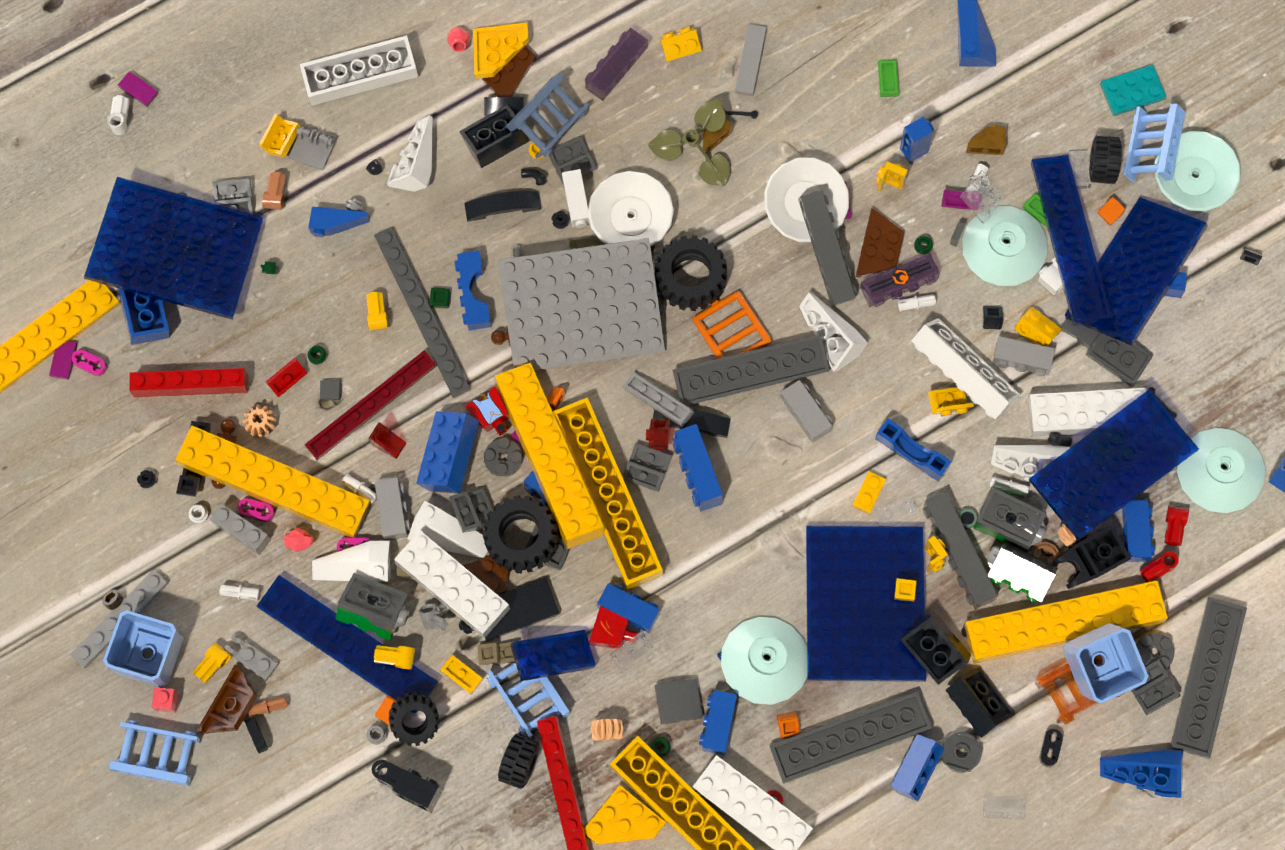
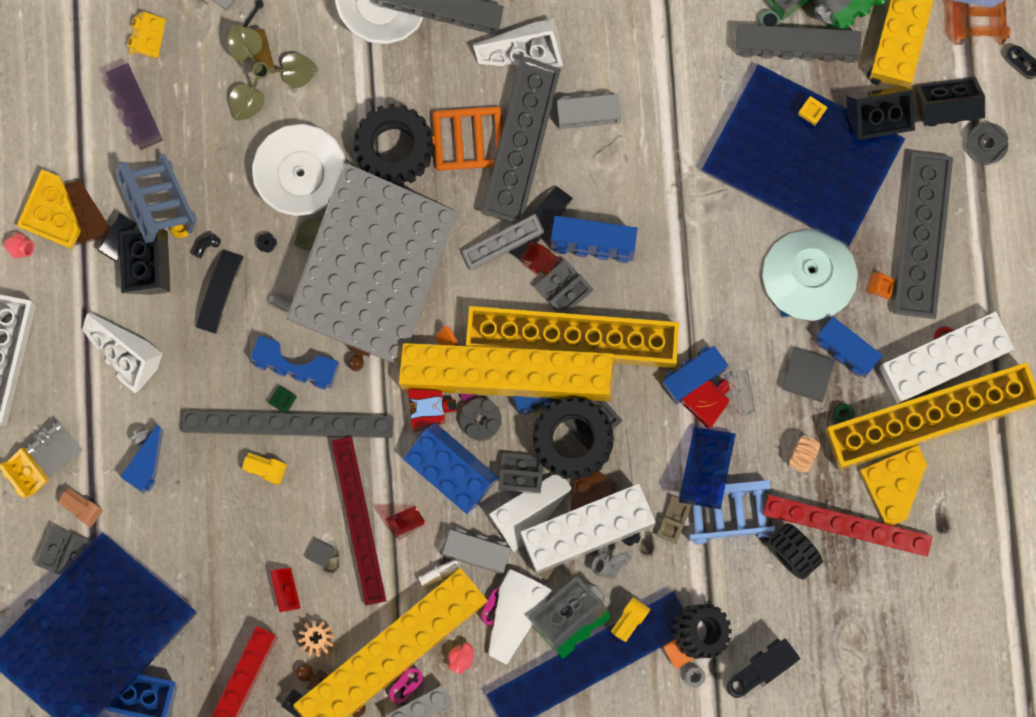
camera: 65 degrees left, 5 degrees up
dark green plate [260,261,279,275] -> none
dark green plate [307,346,327,365] -> none
black hinge [366,159,382,175] -> none
yellow plate [440,655,483,695] -> none
black tile [485,578,560,642] -> none
dark grey slope [548,136,597,184] -> none
white slope [562,169,590,228] -> none
yellow plate [852,471,886,515] -> none
blue arch [875,418,952,482] -> none
brick [891,734,944,802] -> none
yellow bracket [924,536,948,573] -> none

